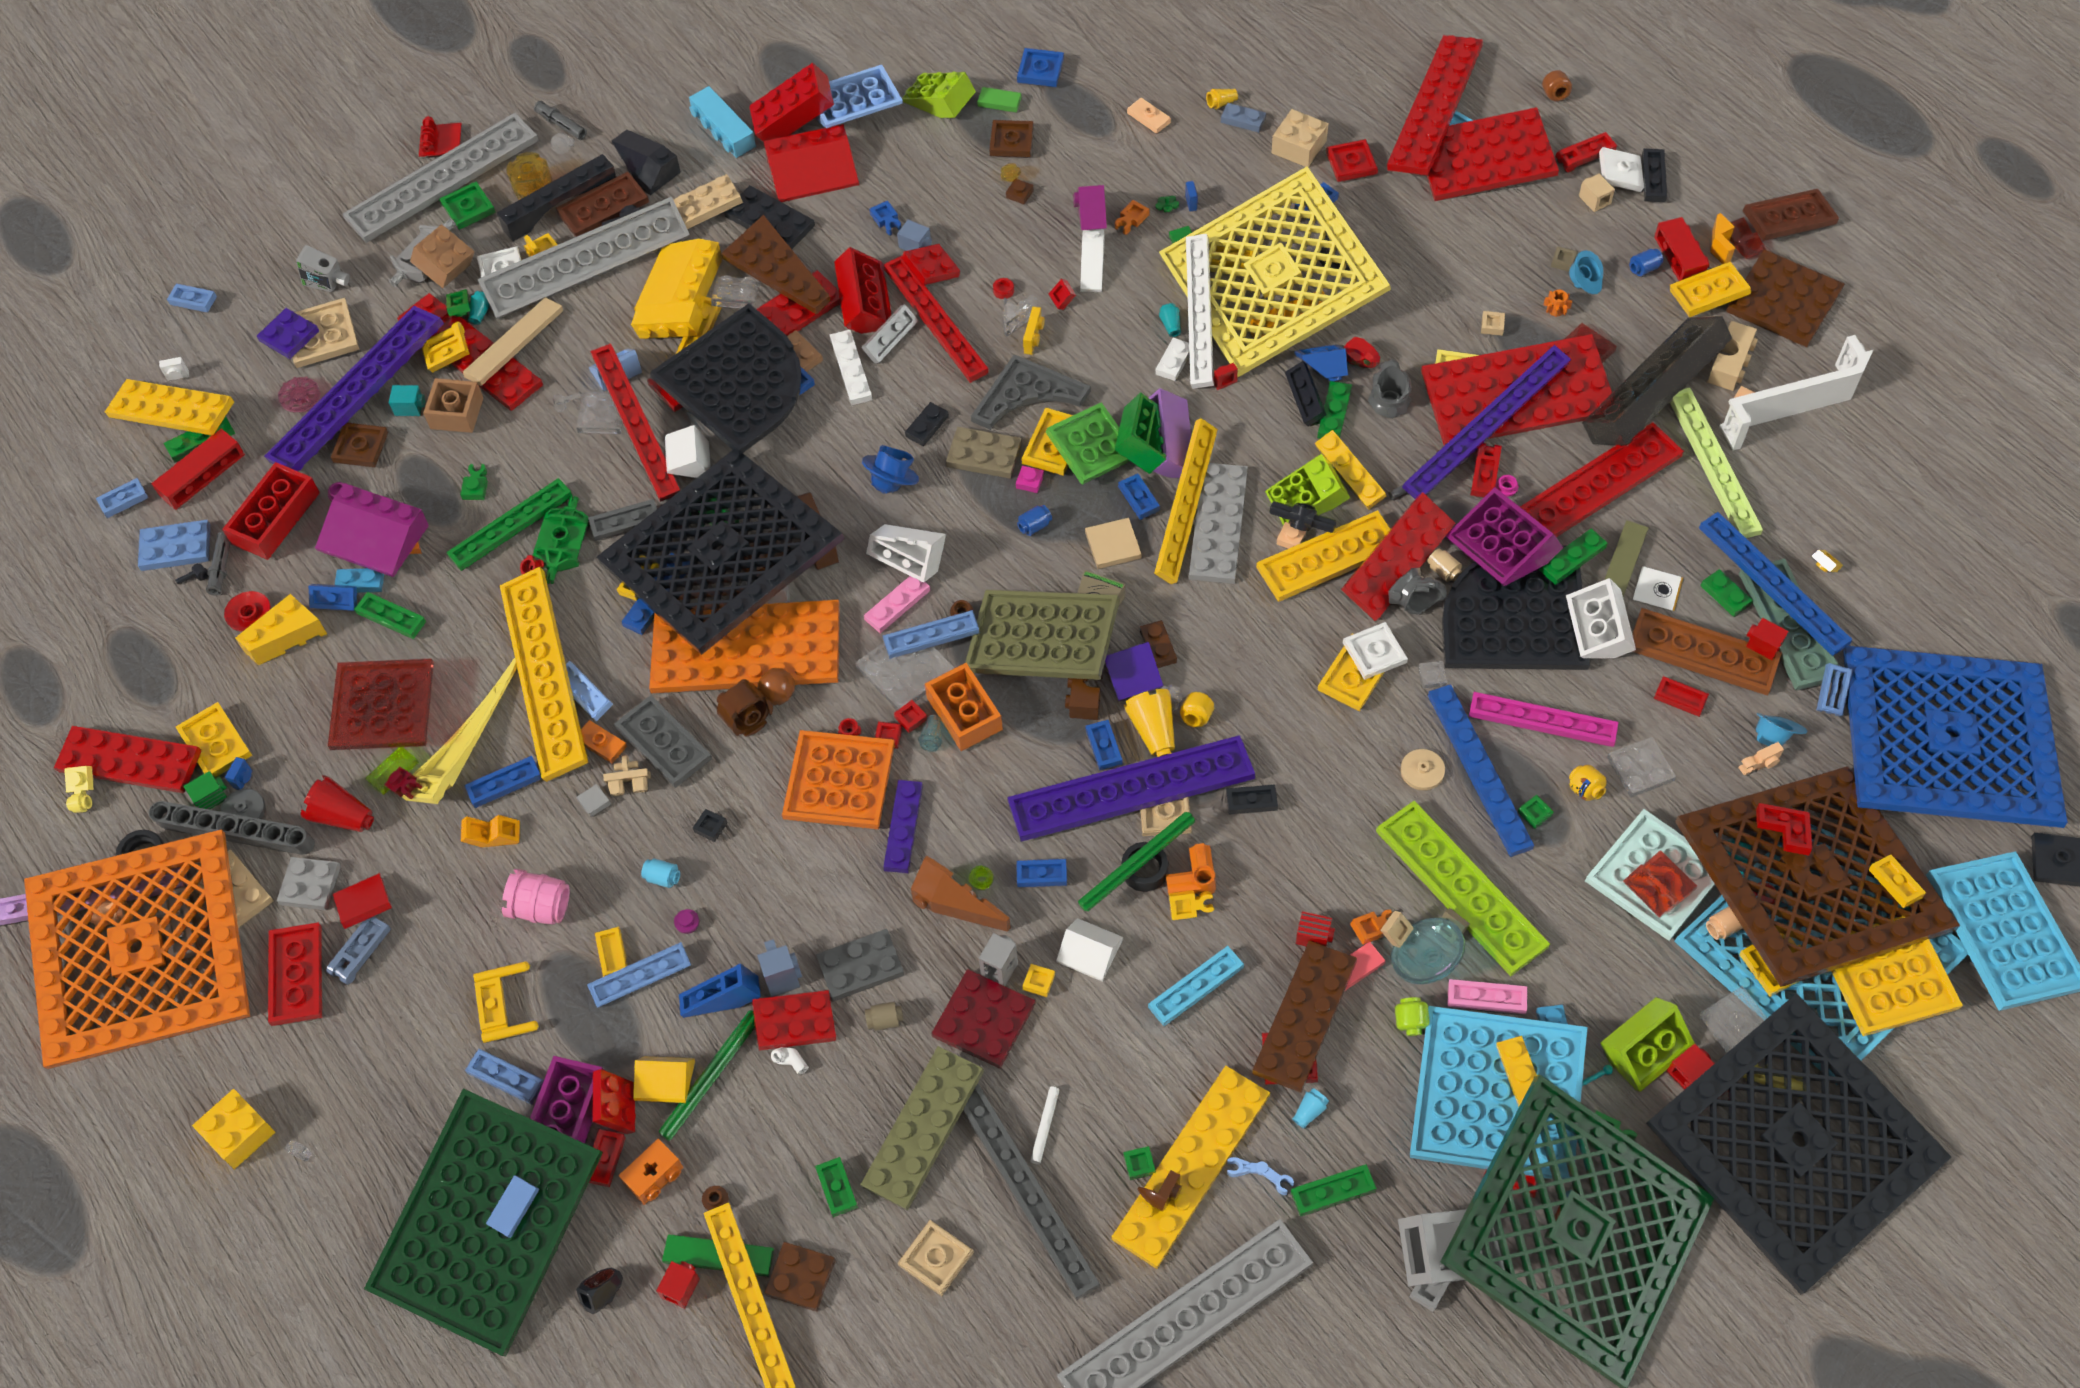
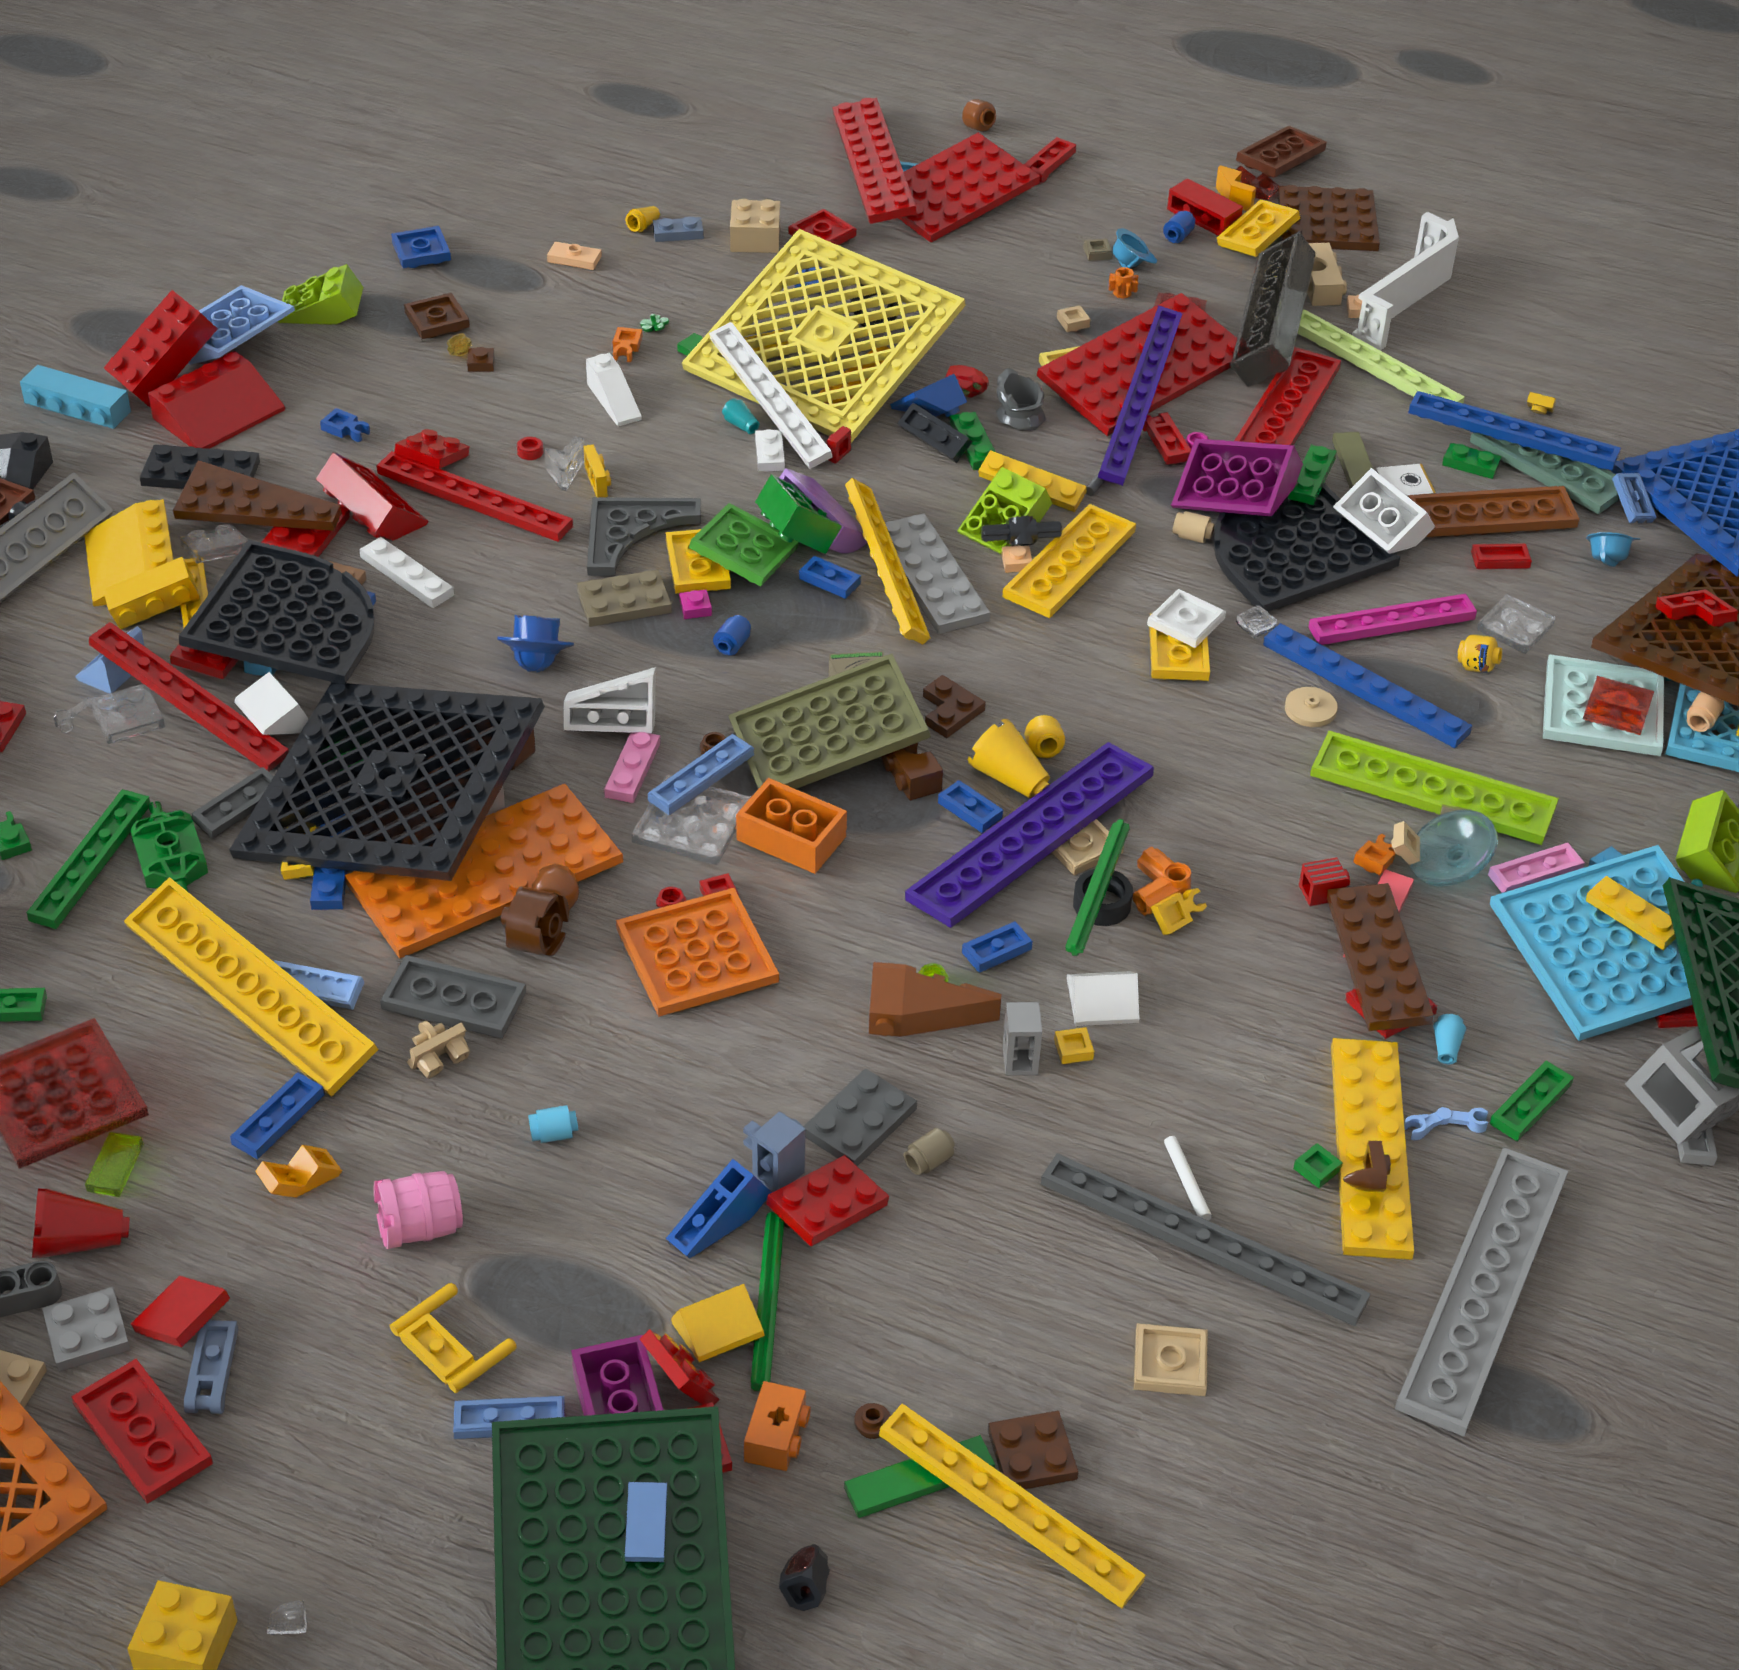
camera: 35 degrees left, 15 degrees down
dark red plate [384,766,422,799] -> none
light yellow plate [402,658,517,804] -> none
red plate [520,555,544,575] -> none
light grey tile [576,784,611,817] -> none
orange plate [581,720,627,764] -> none
medium blue tile [587,942,691,1008] -> none
yellow tile [595,927,628,977] -> none
red brick [656,1261,700,1309] -> none
tan plate [673,174,743,229] -> none
magenta plate [674,909,699,934] -> none
black plate [693,809,727,842] -> none
white arm [771,1047,809,1075] -> none
green plate [815,1157,858,1217] -> none
olive plate [860,1046,984,1211] -> none
light grey plate [861,304,918,364] -> none
dark purple plate [883,780,923,874] -> none
red plate [894,700,928,733] -> none
sand blue brick [897,220,932,251] -> none
black plate [905,402,949,447] -> none
clear light blue cone [918,715,942,752] -> none
dark red plate [931,969,1035,1069] -> none
bright green tile [977,87,1022,113] -> none
red plate [1048,279,1076,310] -> none
magenta wedge [1073,185,1107,230] -> none
tan tile [1085,518,1142,569] -> none
dark purple tile [1105,642,1164,702] -> none
medium azure plate [1148,946,1244,1026] -> none
blue tile [1185,181,1198,212] -> none
black plate [1226,784,1278,815] -> none
red plate [1341,492,1456,621] -> none
dark grey piece [1389,568,1447,615] -> none
lime head [1395,997,1430,1036] -> none
green tile [1518,794,1554,829] -> none
tan brick [1579,173,1615,212] -> none
white plate [1599,147,1644,192] -> none
black plate [1642,148,1667,202] -> none
light nougat plate [1738,742,1784,775] -> none
red brick [1746,617,1789,660] -> none

